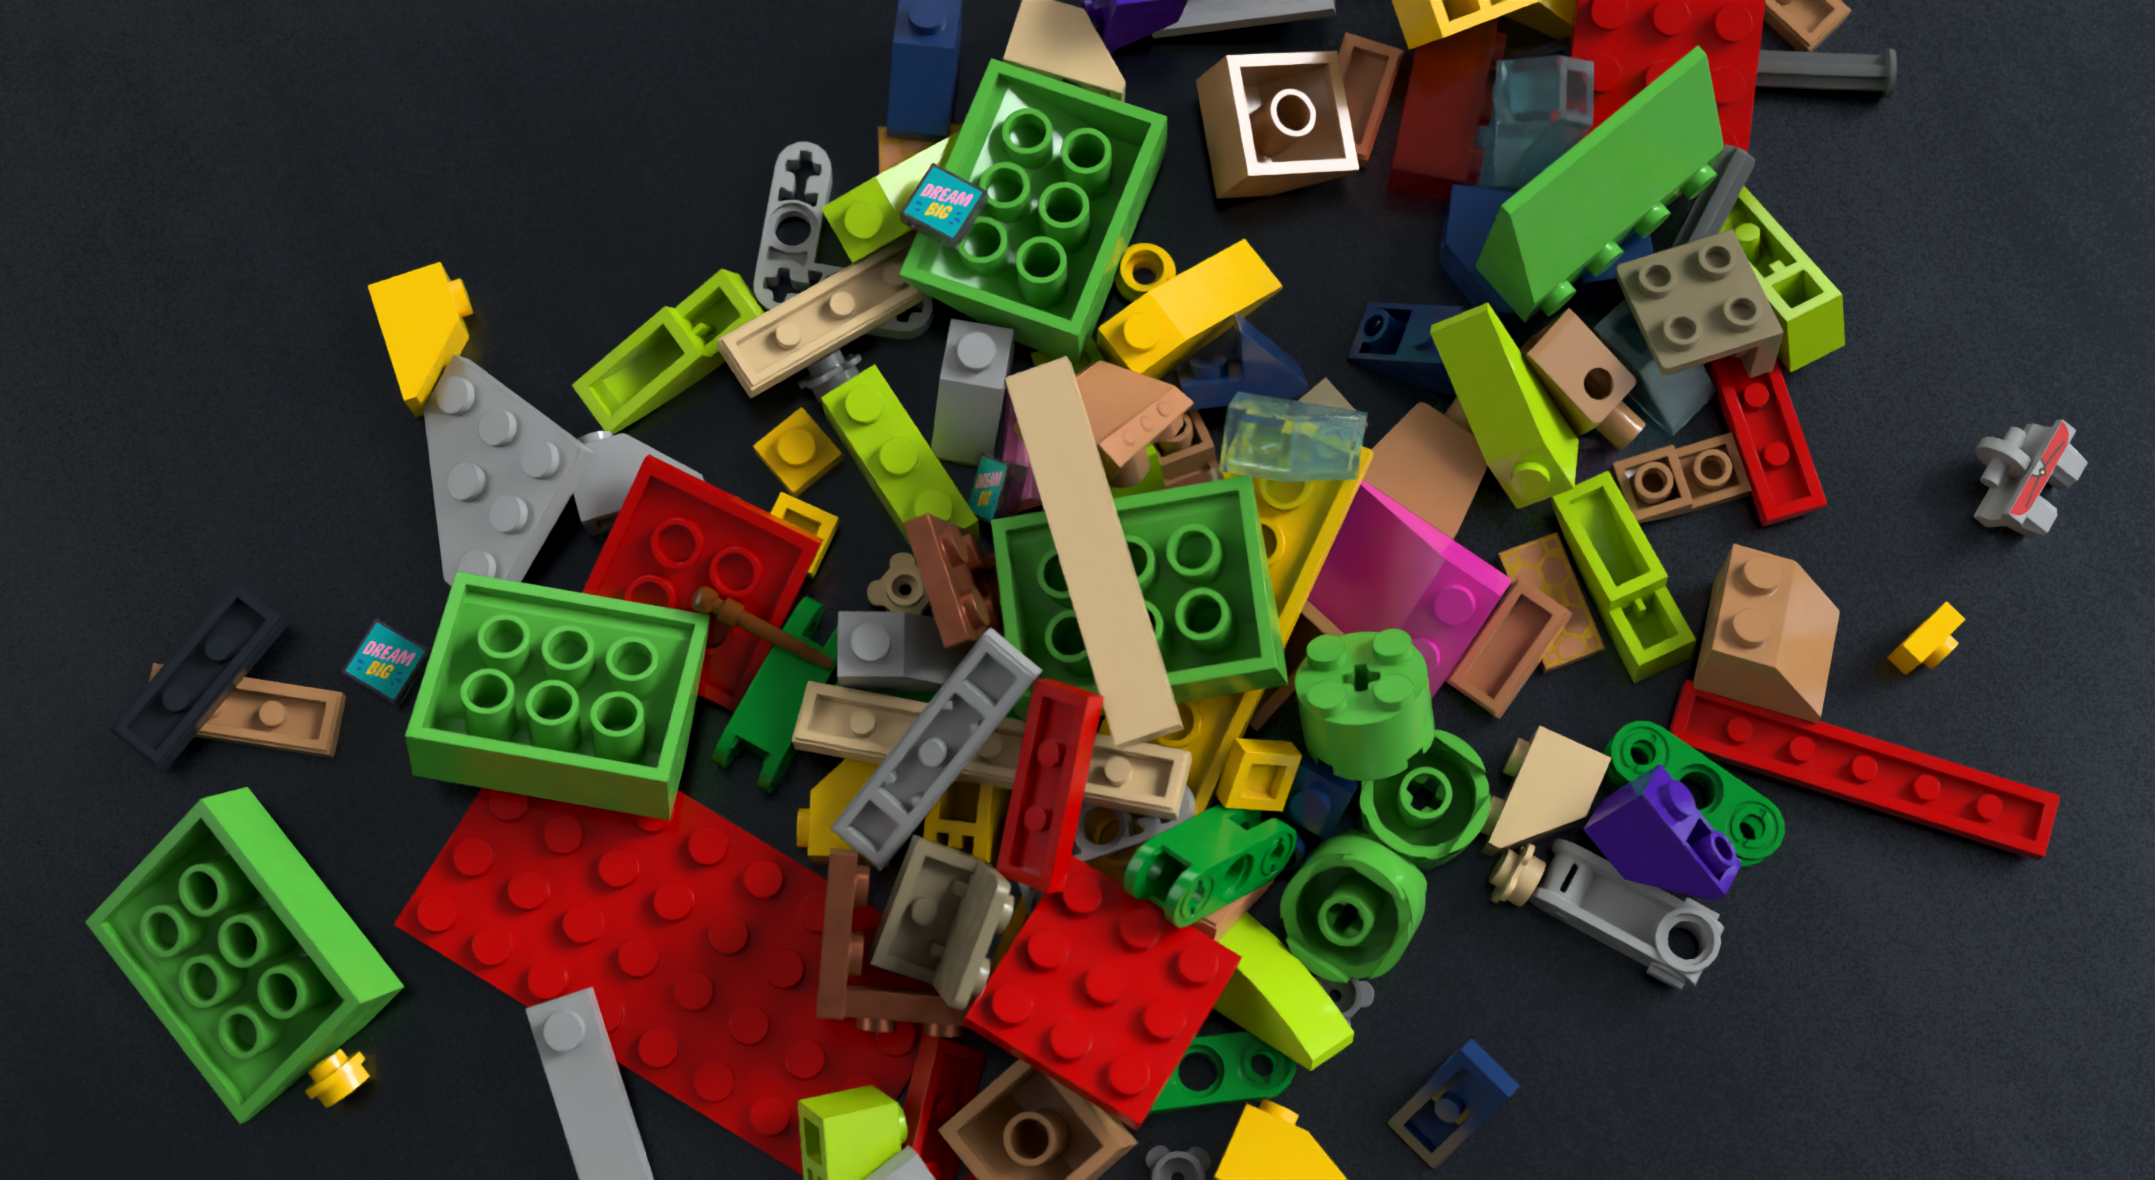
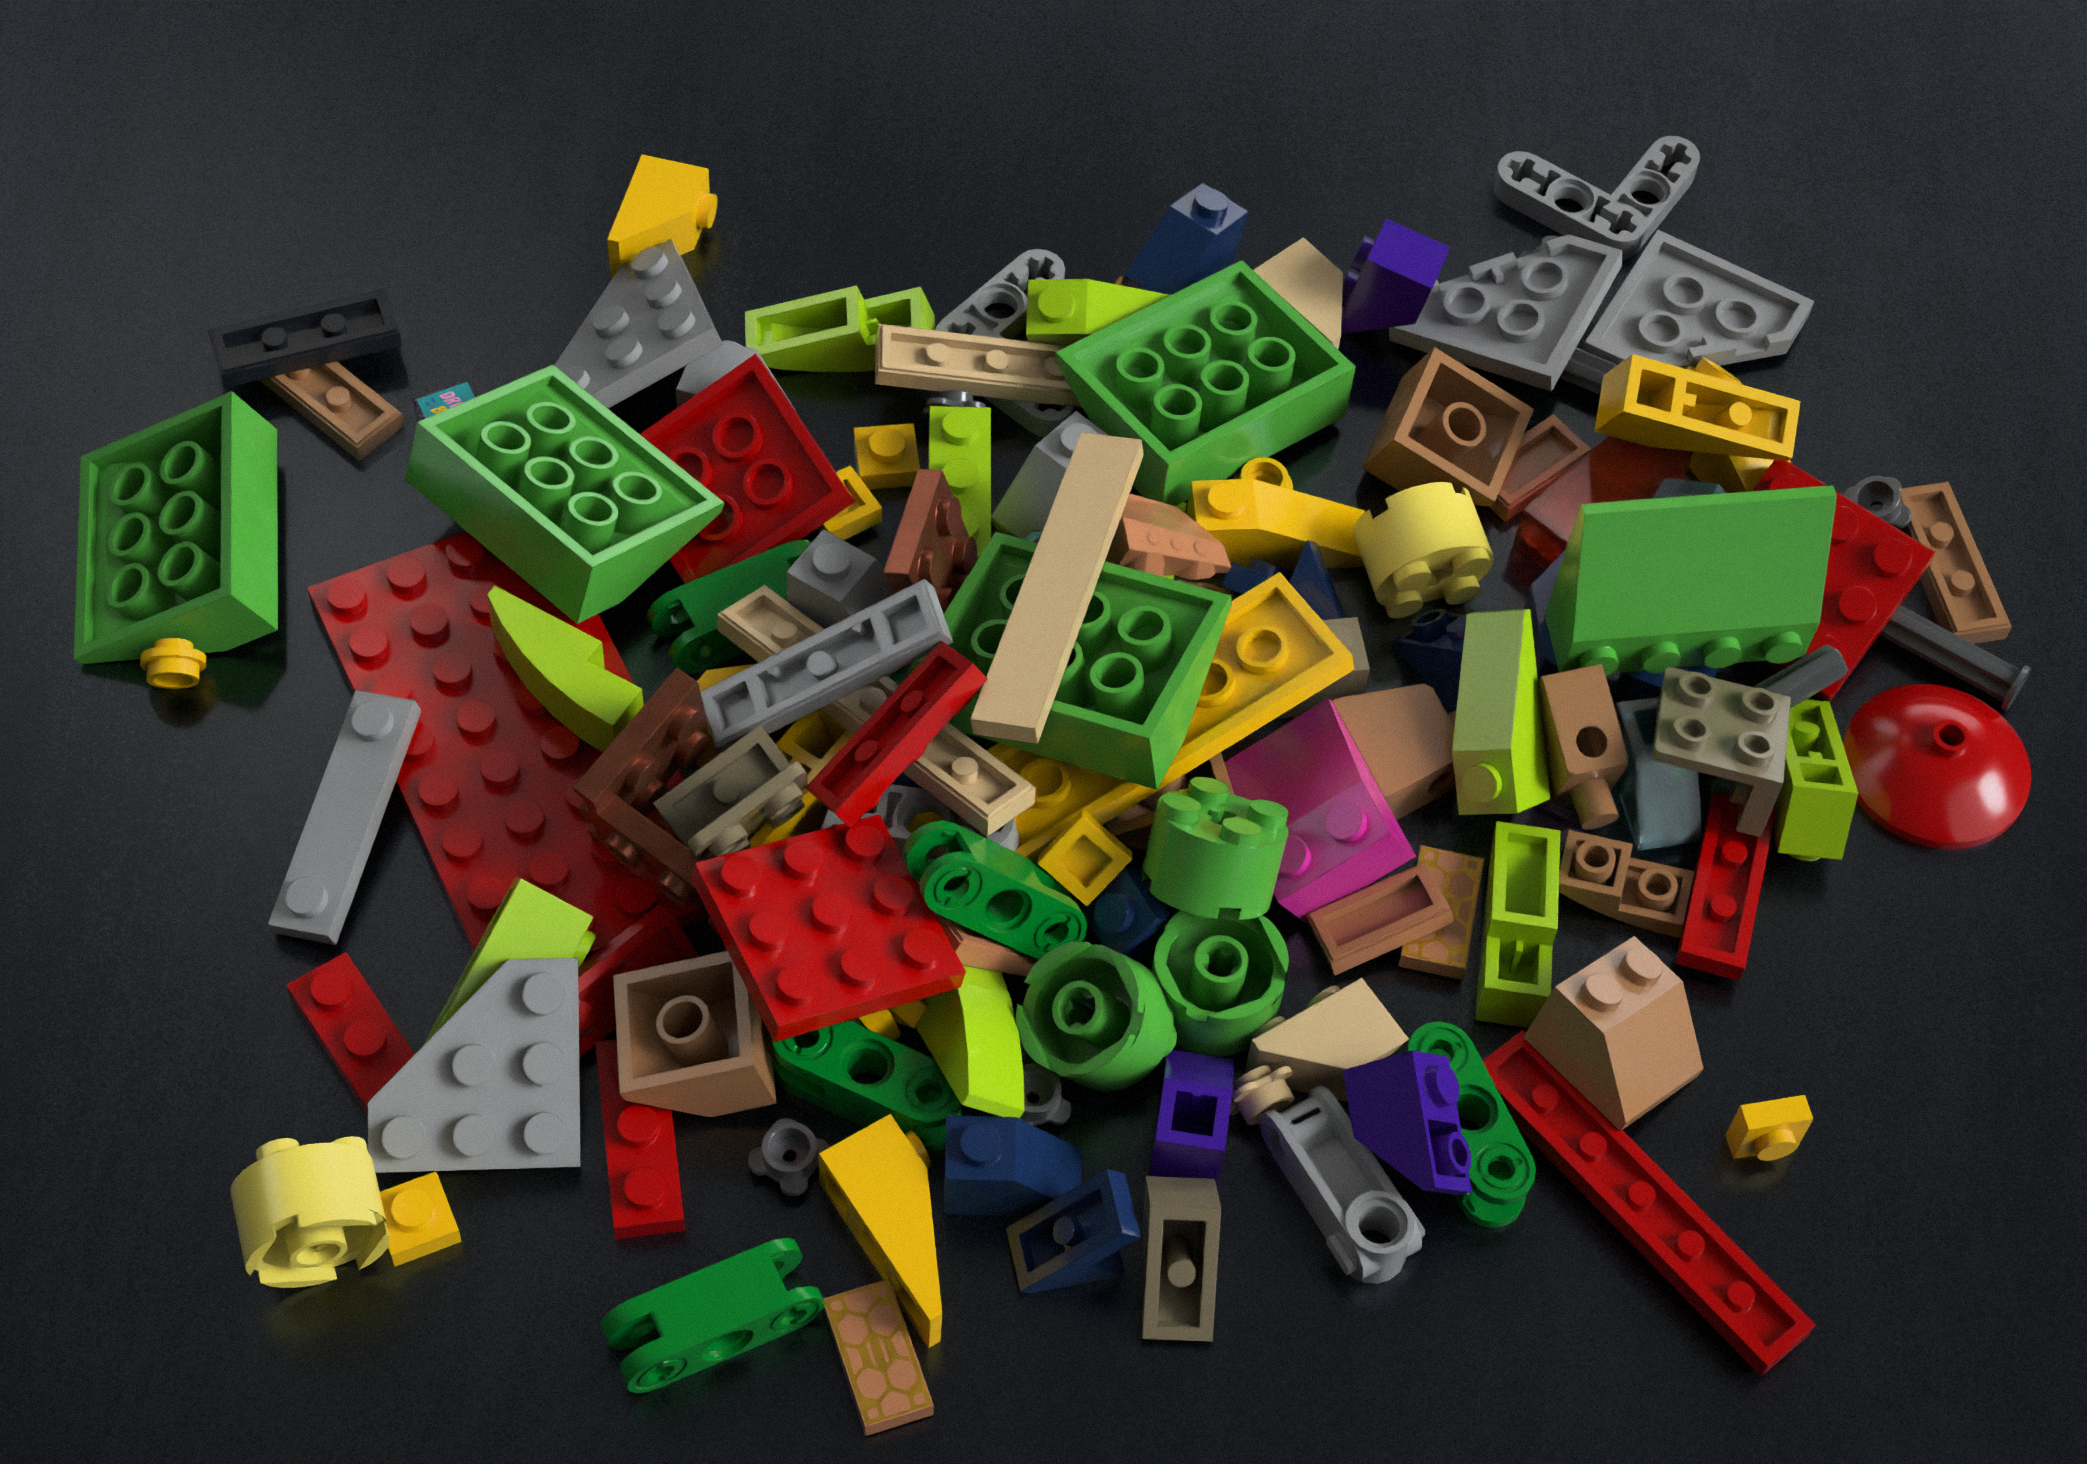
camera: 30 degrees right, 20 degrees down
reddish brown piece [691,586,835,671] -> none
tile [900,162,988,251] -> none
clear light blue slope [1219,391,1368,482] -> none
light grey hips [1973,419,2088,537] -> none
none -> lime slope [487,585,644,752]
none -> dark blue slope [943,1115,1081,1216]
none -> dark tan slope [1142,1176,1221,1342]
none -> dark purple slope [1149,1050,1234,1186]
none -> light yellow brick [1353,482,1494,619]
none -> red dish [1842,684,2031,849]

